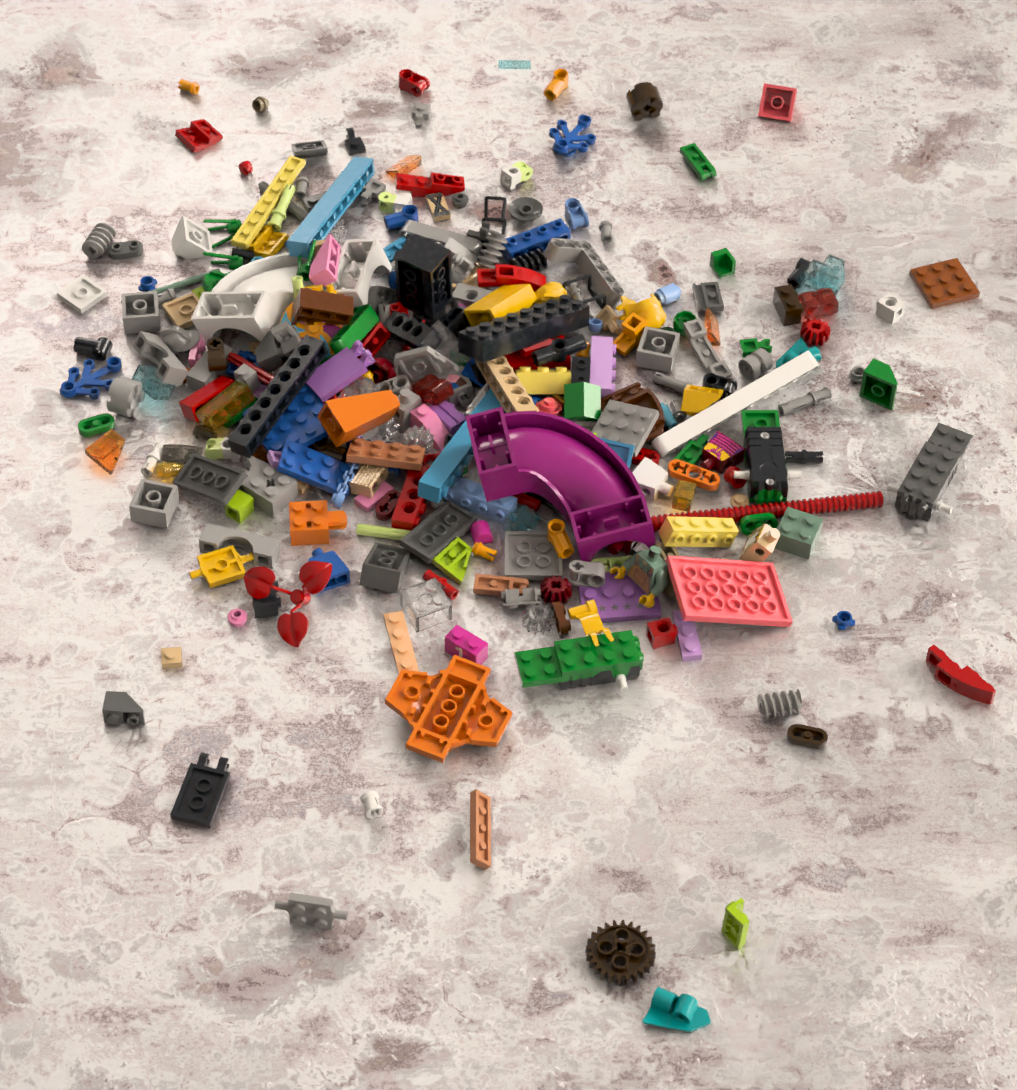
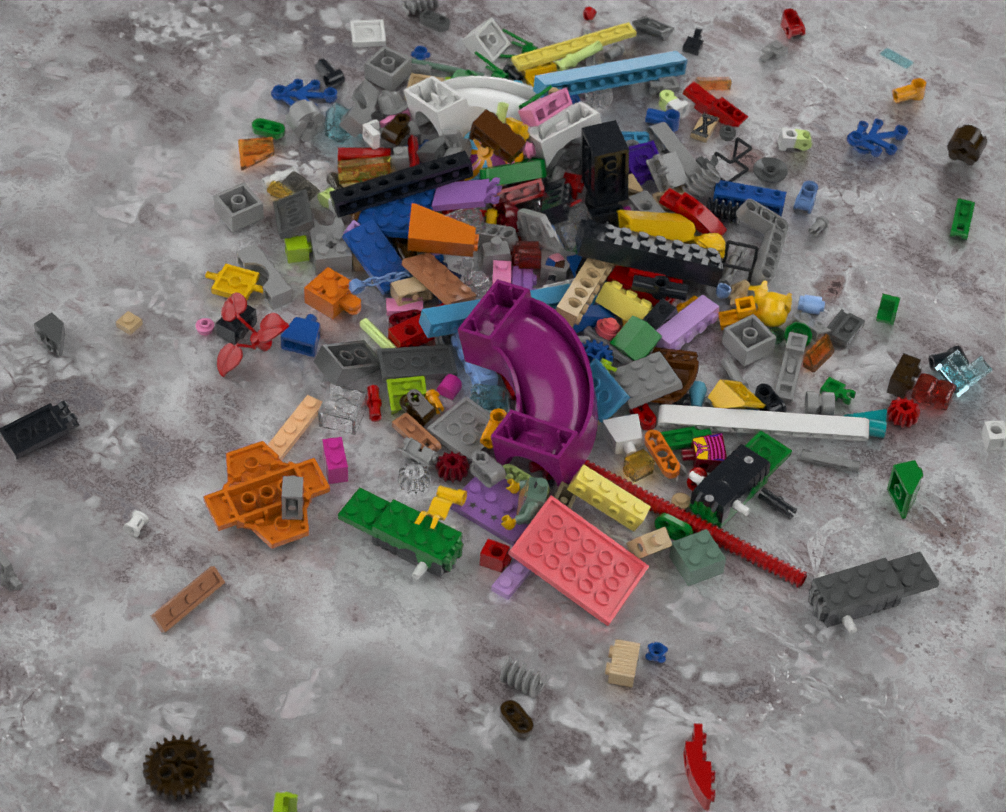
camera: 40 degrees right, 0 degrees up
reddish brown plate [551,601,571,637] -> none
none -> light grey brick [282,476,303,520]
none -> white bracket [362,119,381,149]
none -> dark brown piece [399,389,437,427]
none -> tan brick [605,639,640,688]
none -> light grey hinge [792,312,831,343]

